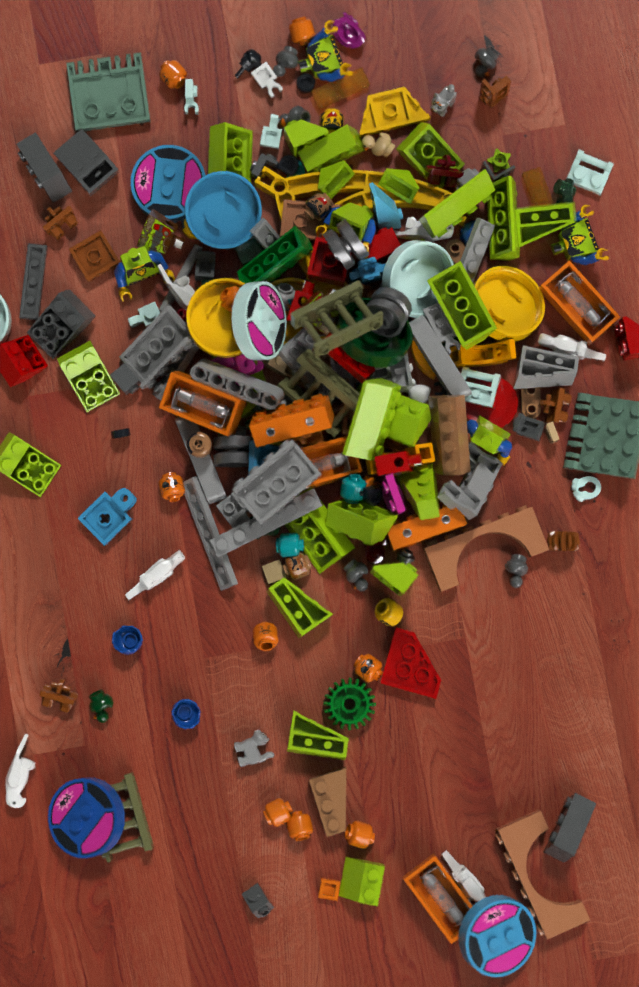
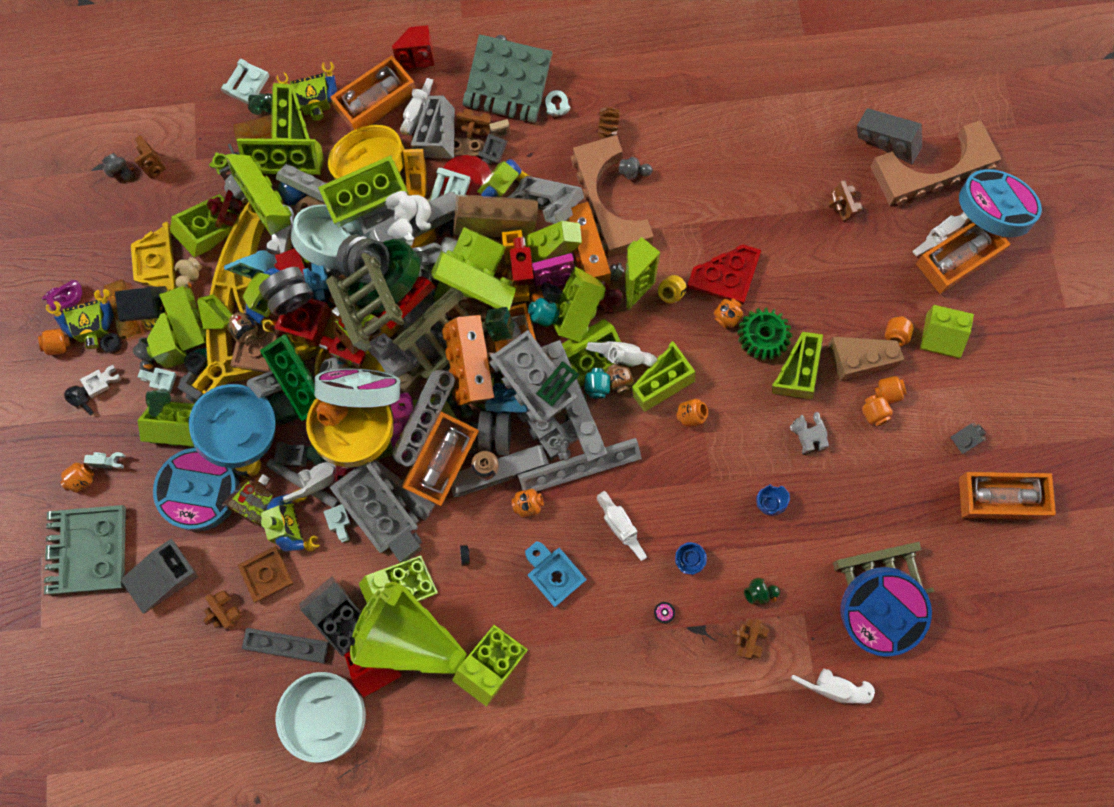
camera: 80 degrees left, 10 degrees down
dark grey wedge [17,132,72,203] -> none
tan tile [262,559,287,584] -> none
dark grey animal [272,46,298,77] -> none
orange tile [318,878,341,901] -> none
dark grey animal [343,559,368,592] -> none
lime slope [378,168,419,204] -> none
light grey animal [431,84,457,117] -> none
none -> black slope [114,286,167,322]
none -> clear green plate [145,388,171,416]
none -> lime cone [350,581,467,673]
none -> white animal [385,191,431,246]
none -> clear green brick [484,307,515,342]
none -> dark green tile [536,361,579,408]
none -> light grey piece [555,438,571,460]
none -> white animal [586,342,657,367]
none -> tile [654,602,675,624]
none -> dark orange hips [828,181,863,221]
none -> orange piece [959,472,1056,520]

